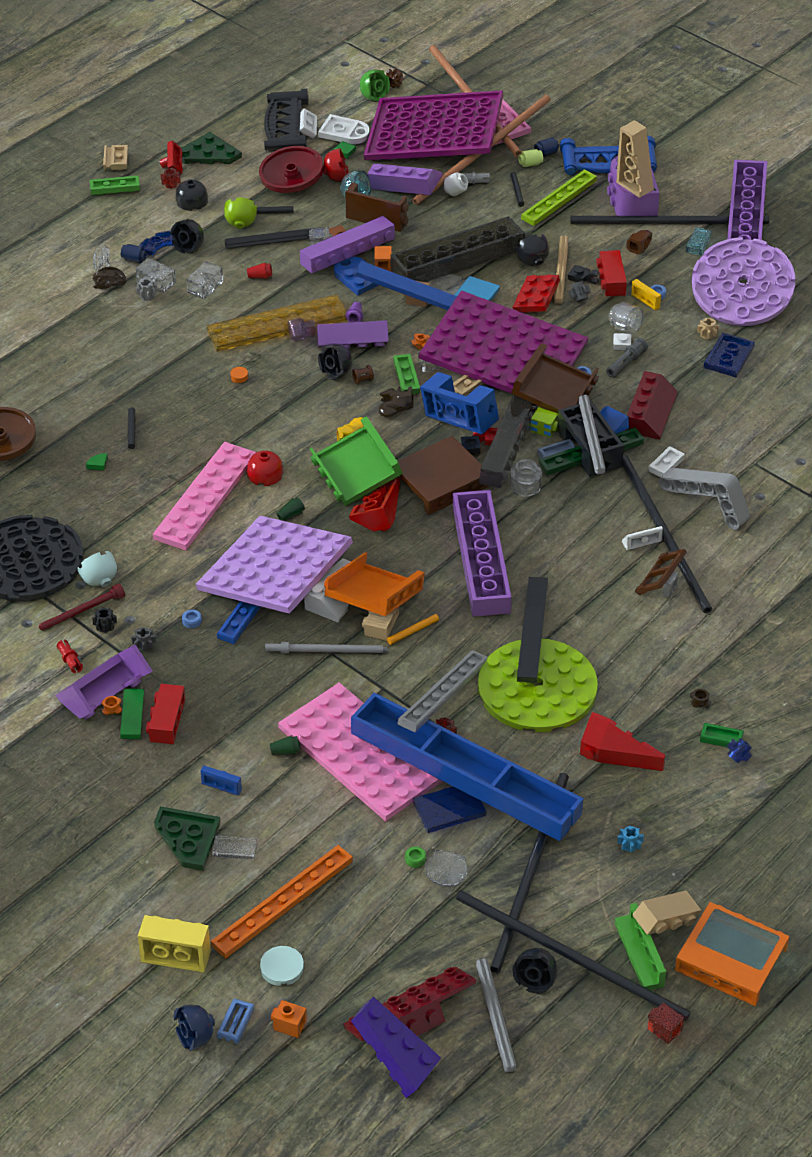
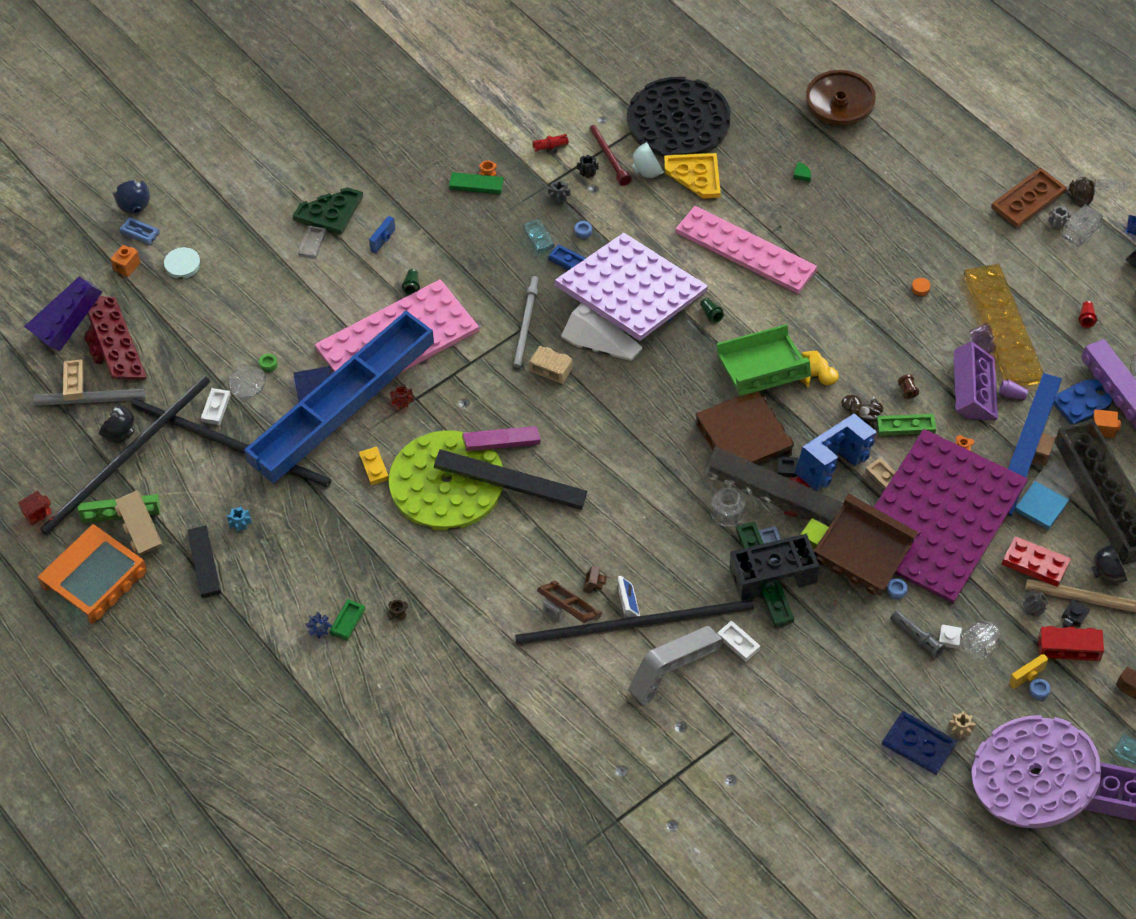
camera: 100 degrees right, 10 degrees up
medium lavender windscreen [56,645,152,720] -> none
dark blue brick [120,244,147,263] -> none
black bar [128,407,135,449] -> none
light yellow brick [138,915,211,973] -> none
red brick [146,684,186,744] -> none
clear brick [186,261,224,299] -> none
orange plate [211,845,353,959] -> none
red cylinder [247,451,283,486] -> none
black cylinder [318,343,352,379] -> none
orange panel [324,552,425,617] -> none
red wedge [349,476,401,532] -> none
light orange bar [387,614,439,645] -> none
light grey tile [397,650,488,732] -> none
medium lavender brick [453,490,511,617] -> none
light grey axle [579,395,605,474] -> none
red wedge [580,712,666,771] -> none
blue slope [600,406,629,434] -> none
dark red slope [625,371,678,440] -> none
none -> tan plate [63,359,84,401]
none -> black tile [187,525,221,598]
none -> white plate [201,388,231,425]
none -> yellow plate [359,446,389,486]
none -> magenta tile [462,426,541,451]
none -> clear light blue plate [523,219,554,254]
none -> reddish brown tile [583,565,607,593]
none -> yellow plate [664,153,721,199]
none -> dark orange plate [991,167,1067,228]

